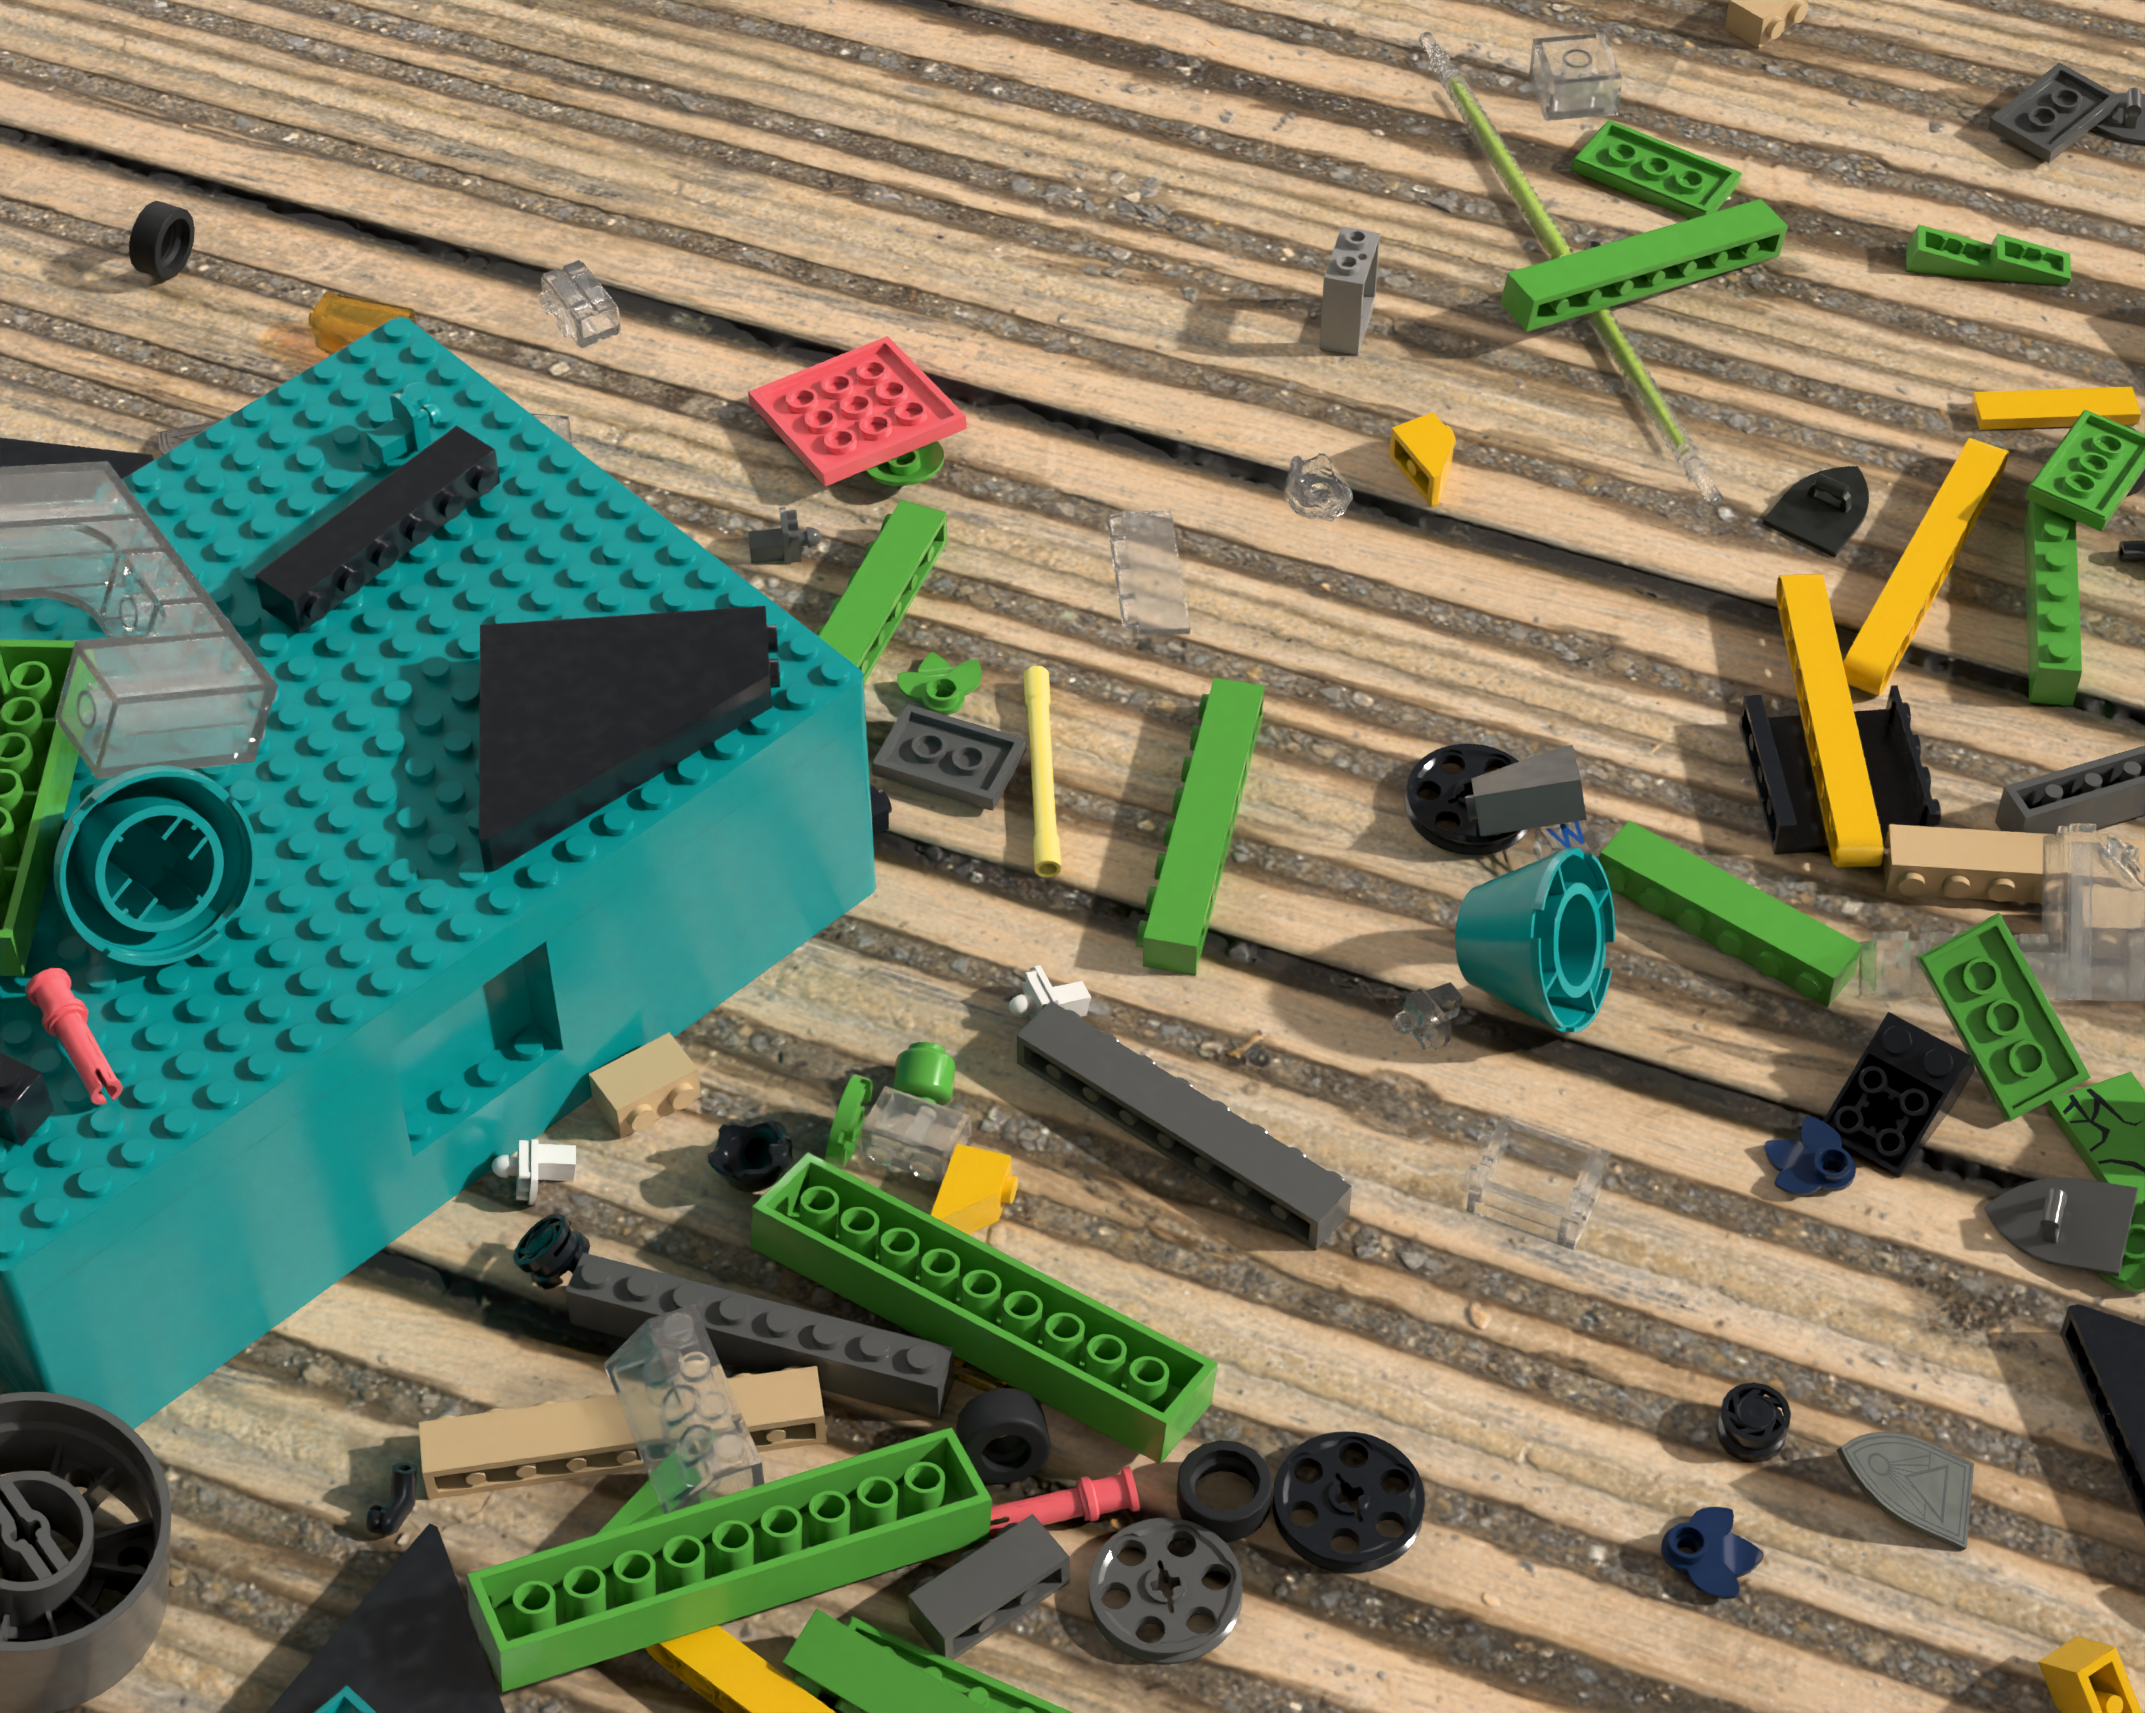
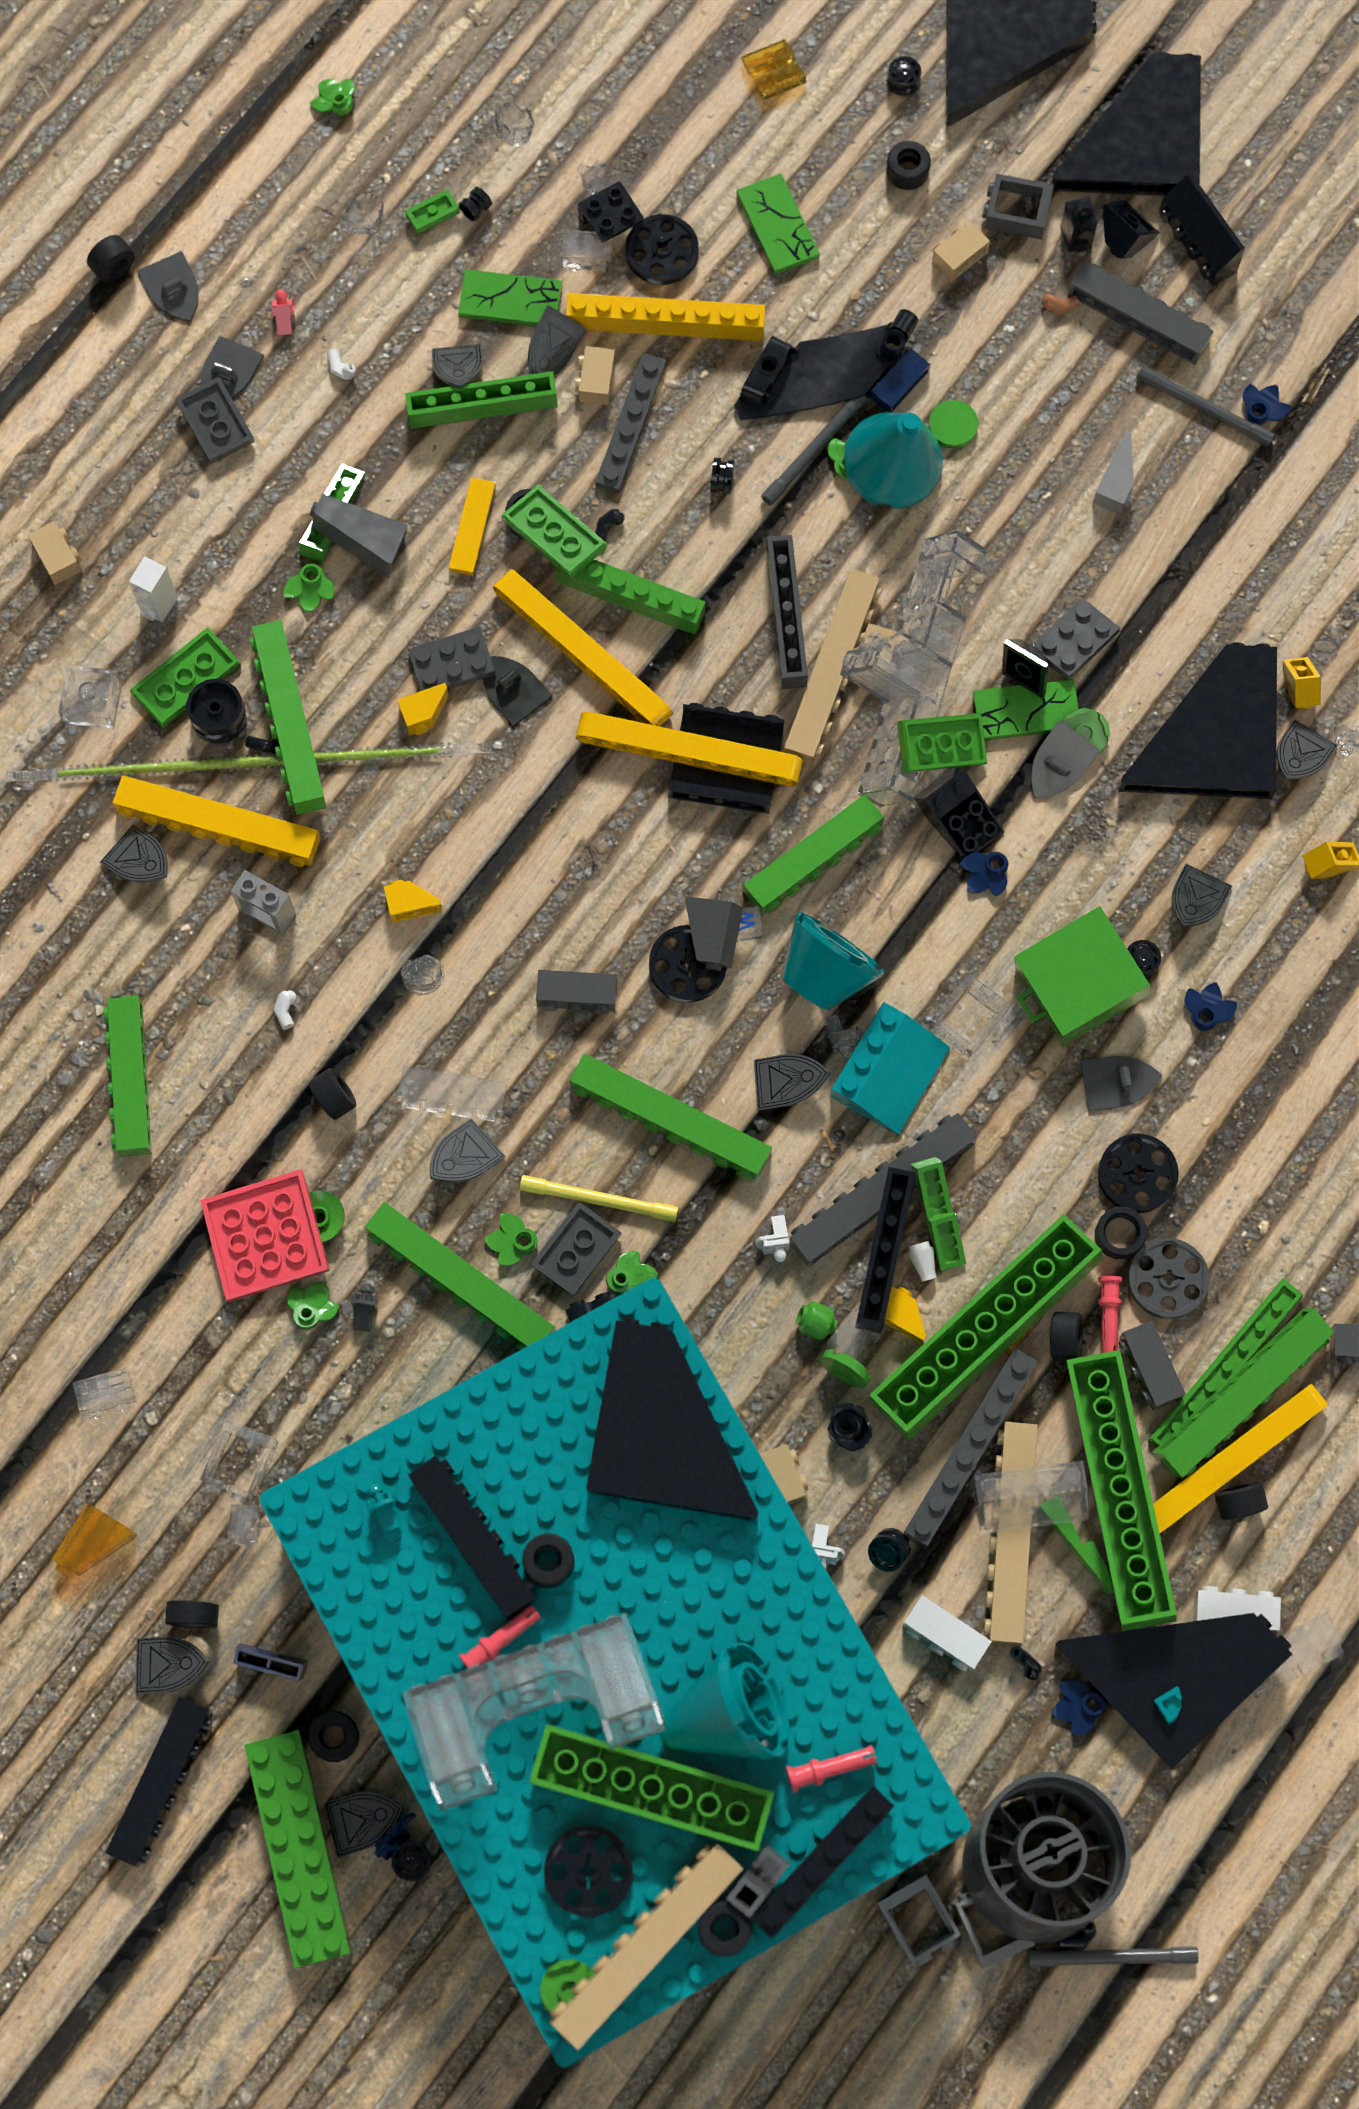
camera: 75 degrees left, 25 degrees up
none -> dark grey shield [99,824,168,883]
none -> bright green brick [103,995,152,1157]
none -> yellow brick [113,775,321,867]
none -> white brick [129,556,178,623]
none -> black wheel [186,679,247,744]
none -> white arm [274,990,297,1030]
none -> bright green plate [284,564,334,613]
none -> bright green plate [287,1282,339,1330]
none -> dark grey slope [310,493,408,578]
none -> black tyre [310,1068,356,1120]
none -> yellow slope [397,683,449,735]
none -> dark grey plate [408,627,496,691]
none -> dark grey shield [430,1119,506,1182]
none -> coral pin [459,1604,541,1677]
none -> black tyre [522,1533,575,1588]
none -> dark grey brick [536,970,617,1015]
none -> bright green plate [606,1251,658,1294]
none -> dark grey shield [754,1054,830,1111]
none -> teal slope [830,1002,950,1136]
none -> black brick [855,1167,915,1334]
none -> white brick [902,1595,992,1672]
none -> white cone [908,1241,937,1282]
none -> bright green slope [911,1157,966,1271]
none -> bright green container [1014,906,1150,1047]
none -> dark blue plate [1051,1680,1106,1735]
none -> dark grey shield [1080,1056,1163,1112]

